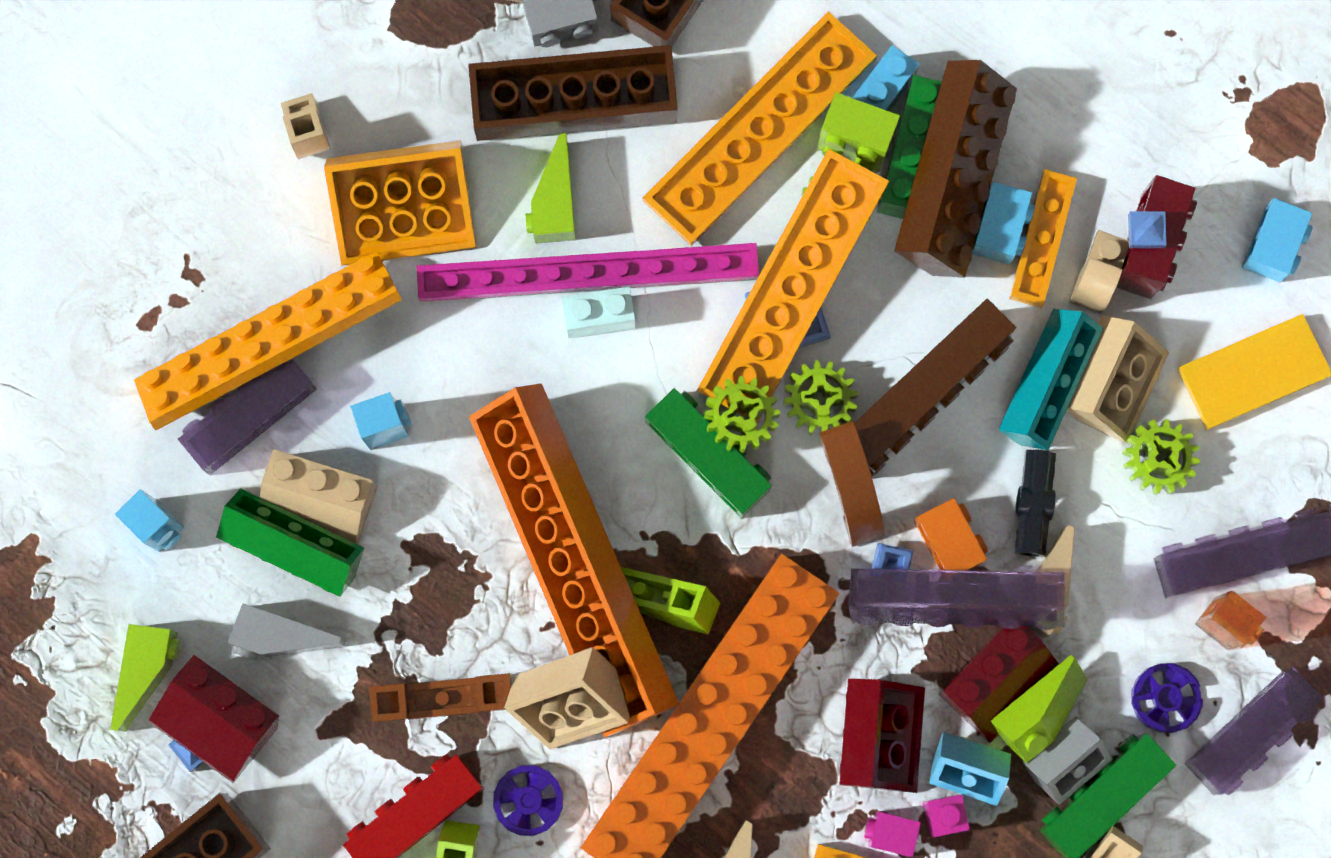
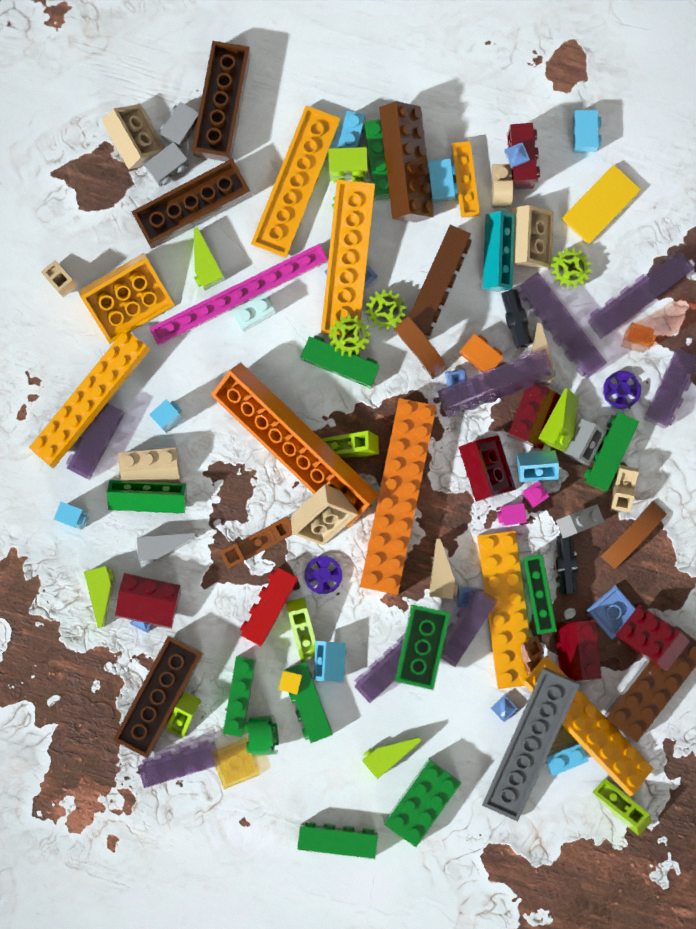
camera: 20 degrees left, 5 degrees up
none -> clear purple brick [518,272,607,379]

